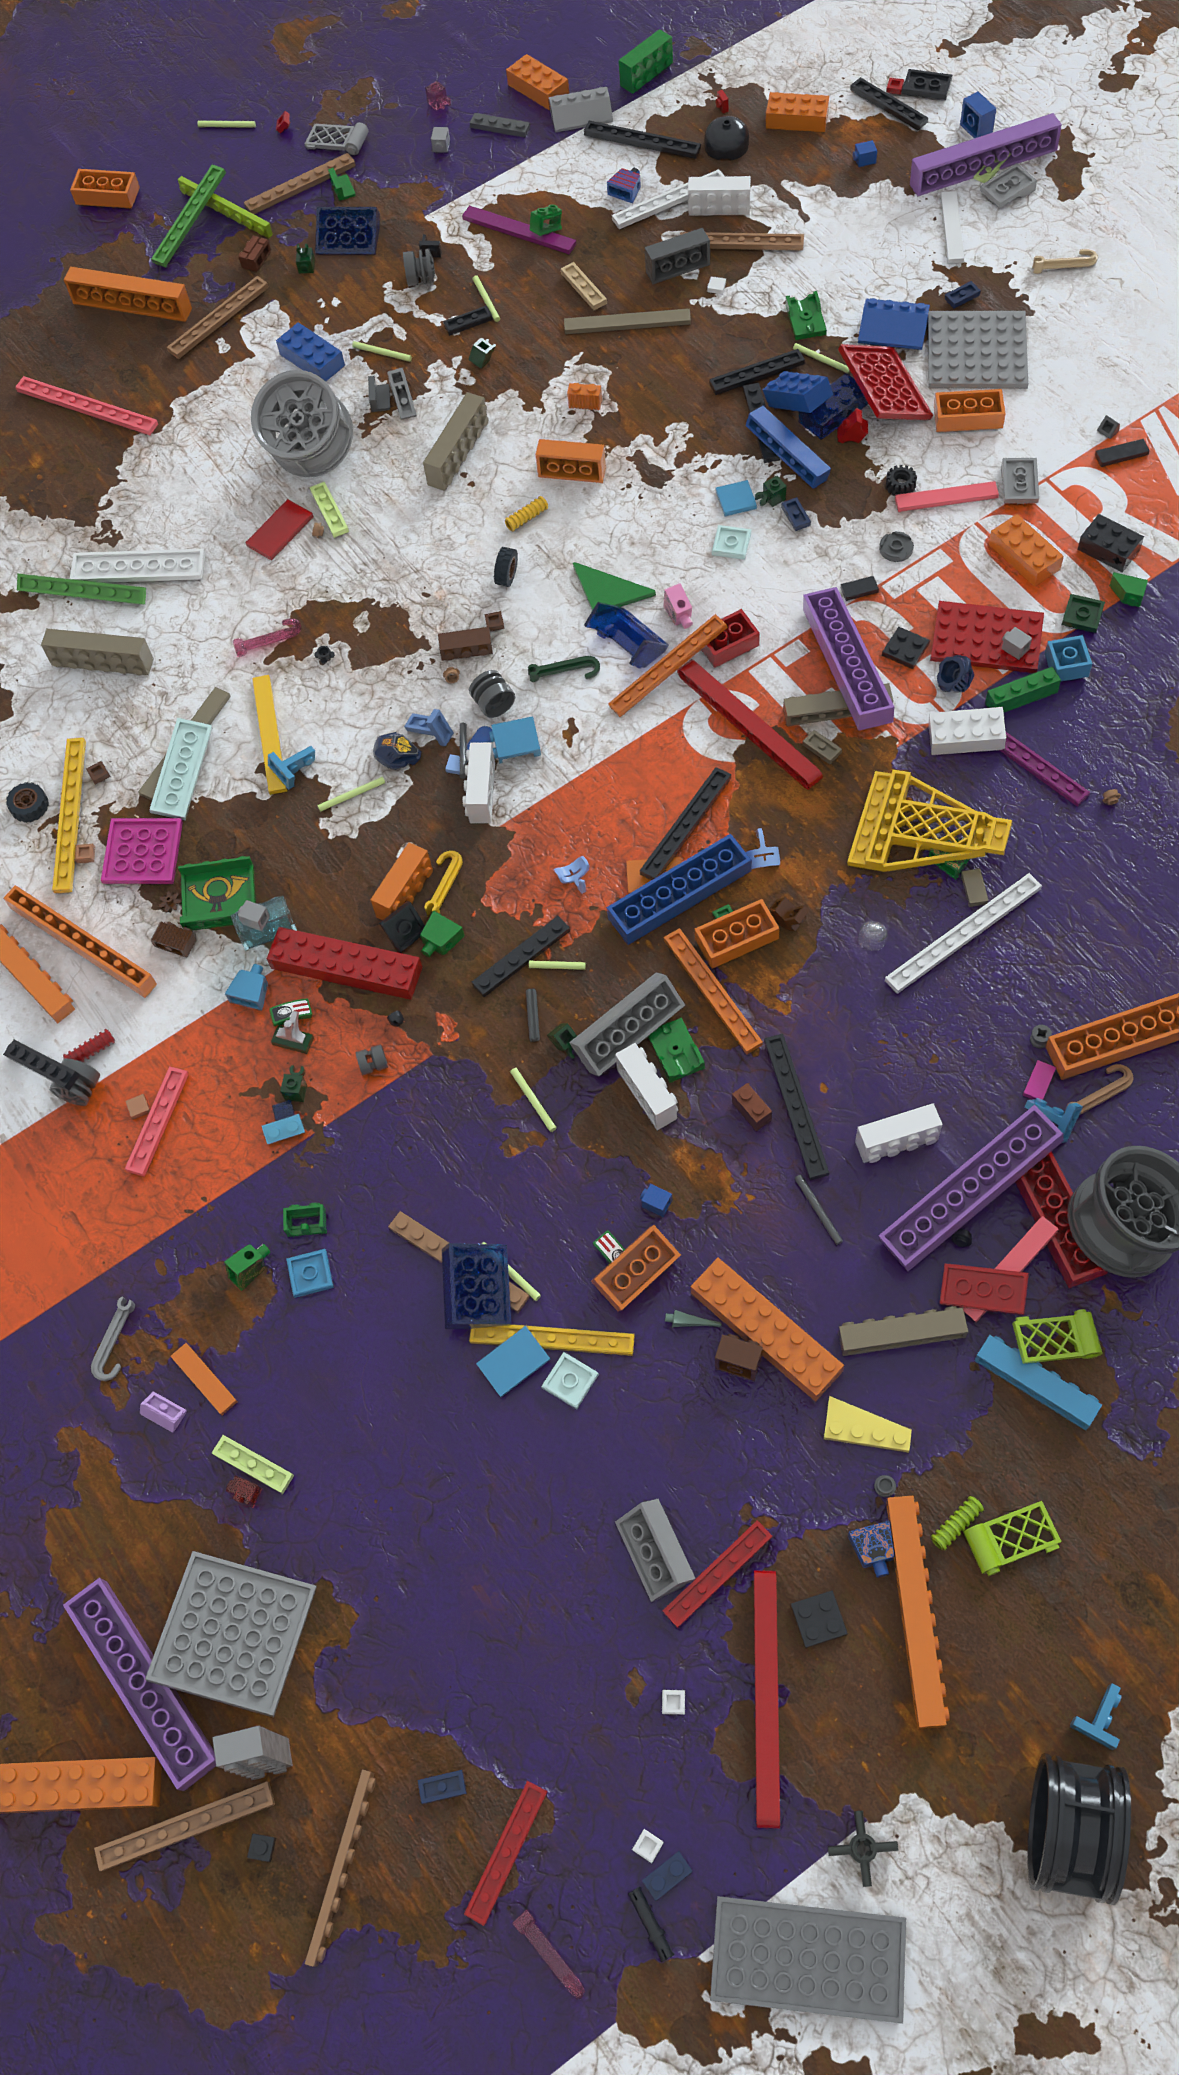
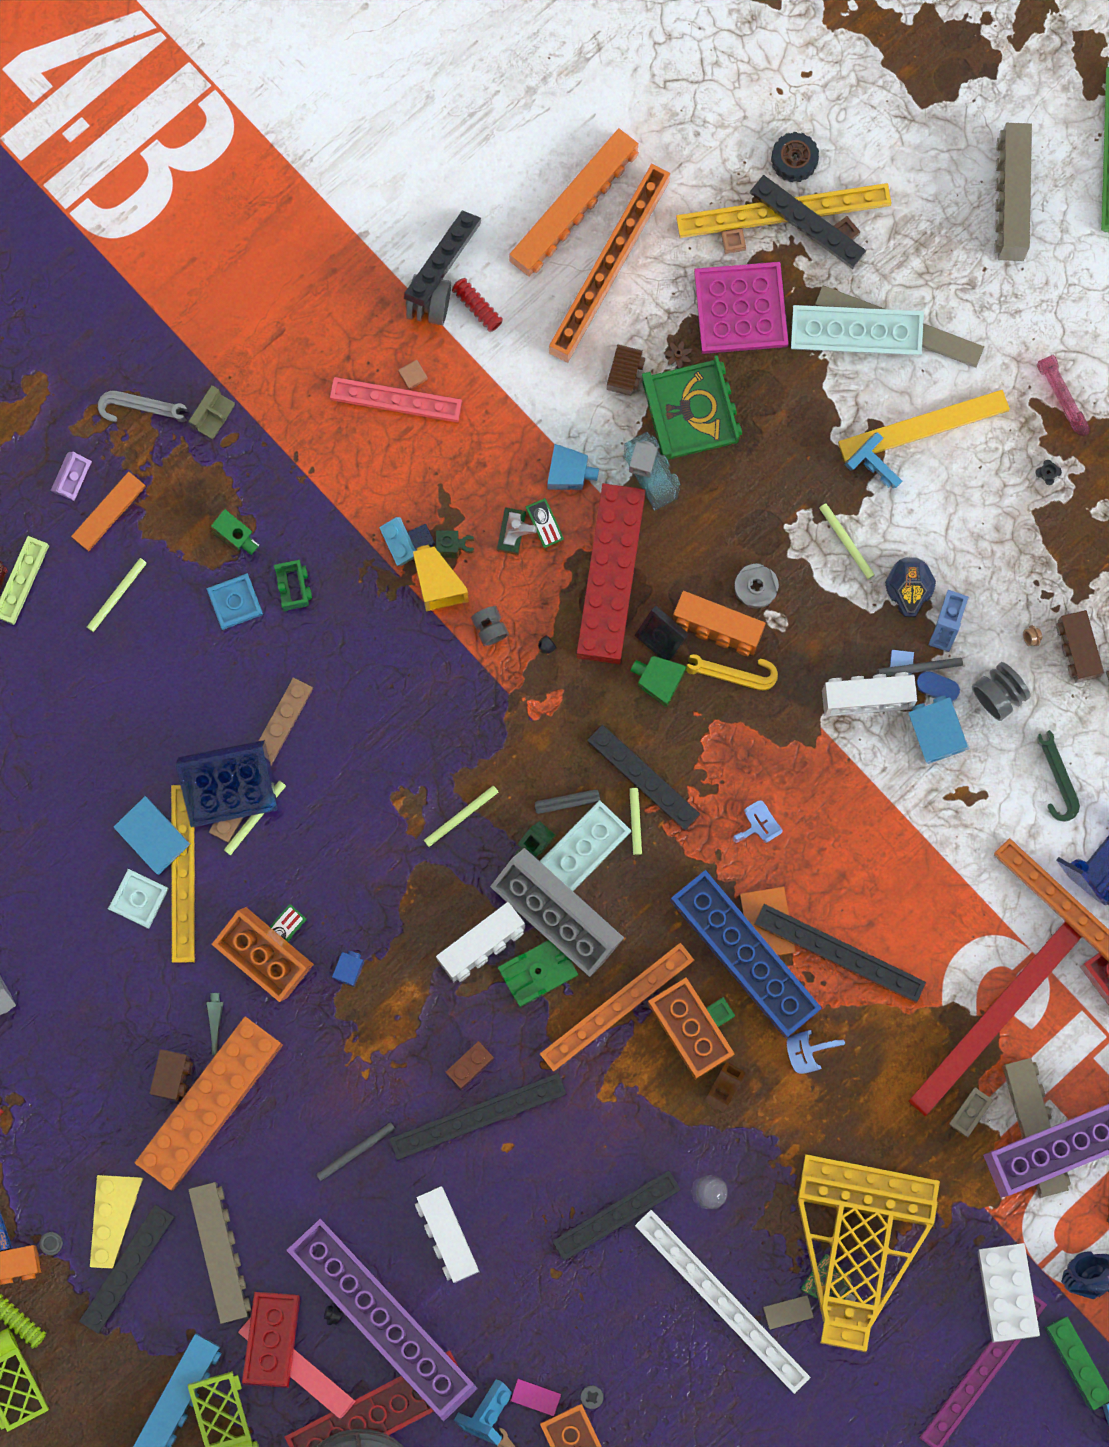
camera: 75 degrees right, 15 degrees up
none -> black plate [79,1204,175,1334]
none -> yellowish green bar [87,558,147,632]
none -> olive panel [189,386,235,439]
none -> yellow slope [413,545,469,611]
none -> light aqua tile [540,800,631,891]
none -> black plate [553,1171,681,1261]
none -> light grey plate [734,564,779,608]
none -> black plate [750,175,867,269]

